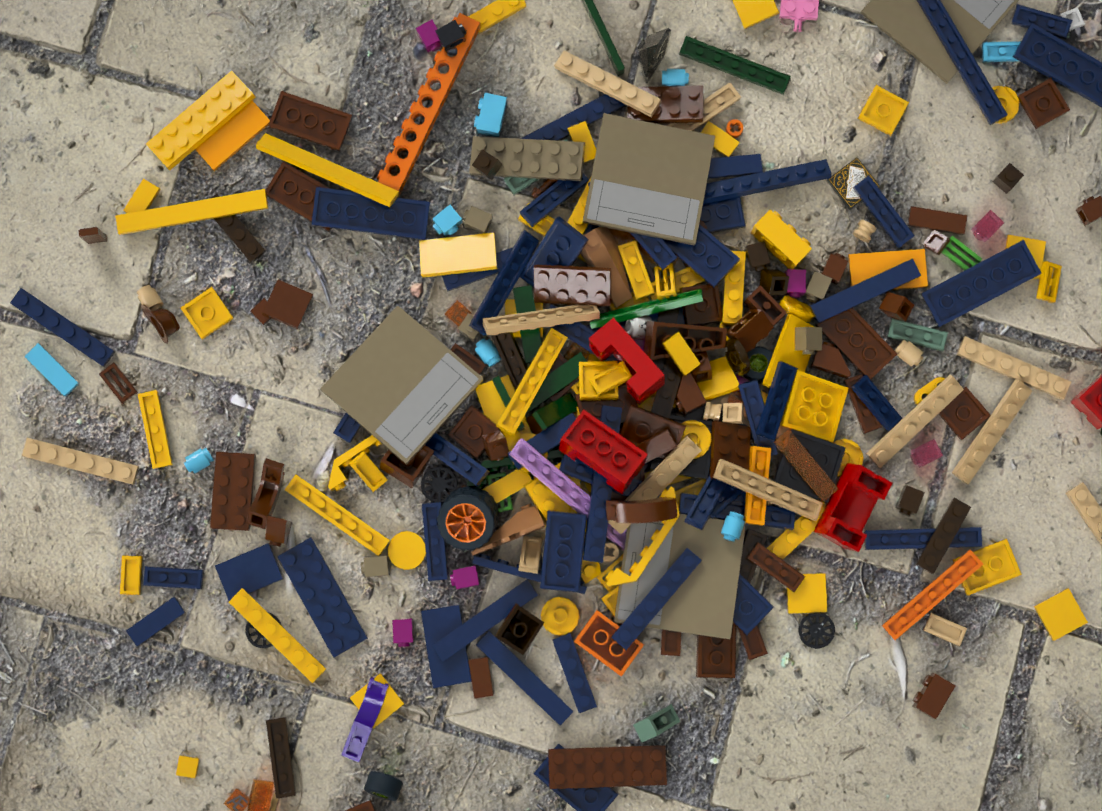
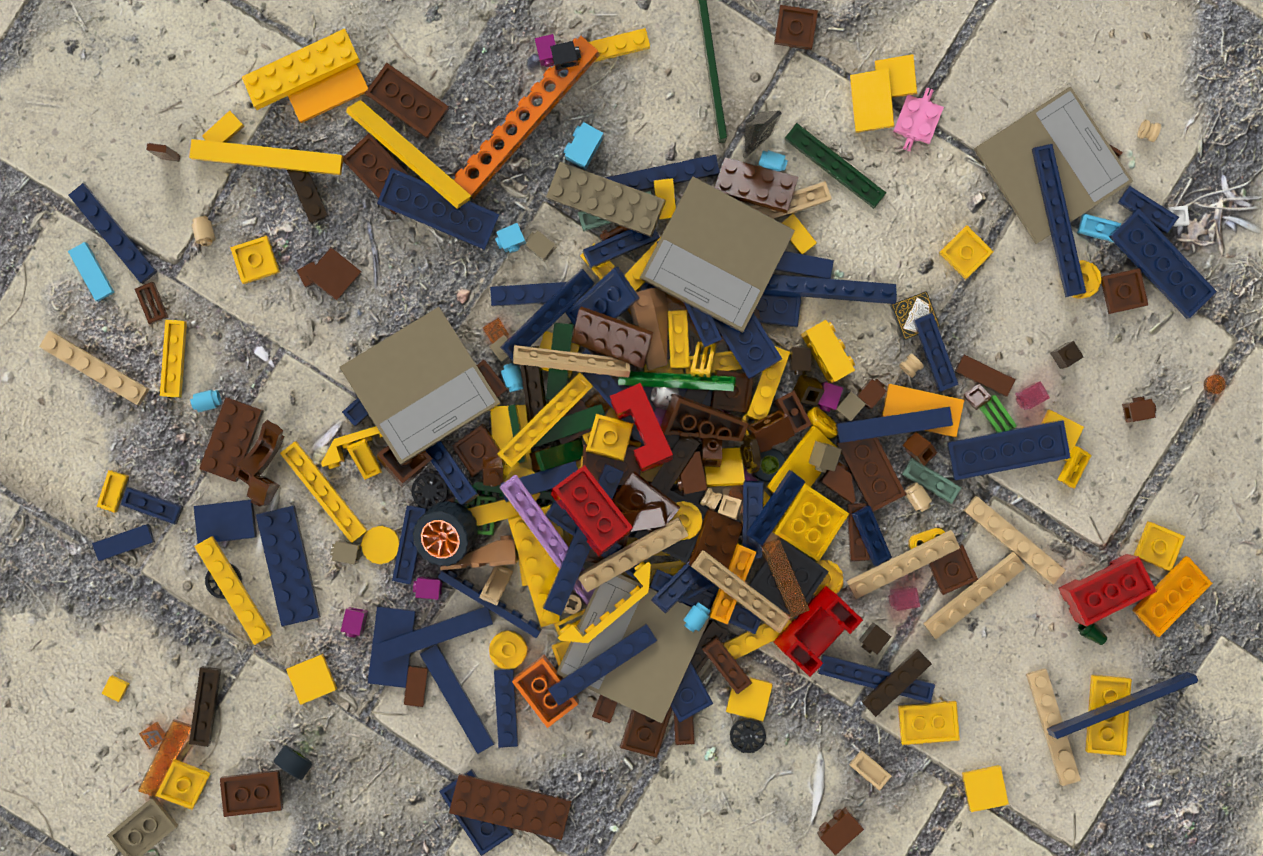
camera: 15 degrees right, 5 degrees up
reddish brown piece [141,304,180,344] -> none
dark purple piece [341,677,389,762] -> none
yellow tile [419,232,497,278] -> none
dark brown brick [472,149,502,180] -> none
dark brown slope [494,603,545,655] -> none
dark blue tile [540,510,587,592] -> none
tan plate [554,50,661,118] -> none
yellow tile [589,361,632,397] -> none
reddish brown arch [606,497,677,523] -> none
sand green slope [633,704,680,742] -> none
yellow tile [662,332,700,375] -> none
orange bush [726,119,743,138] -> none
orange plate [881,549,983,640] -> none

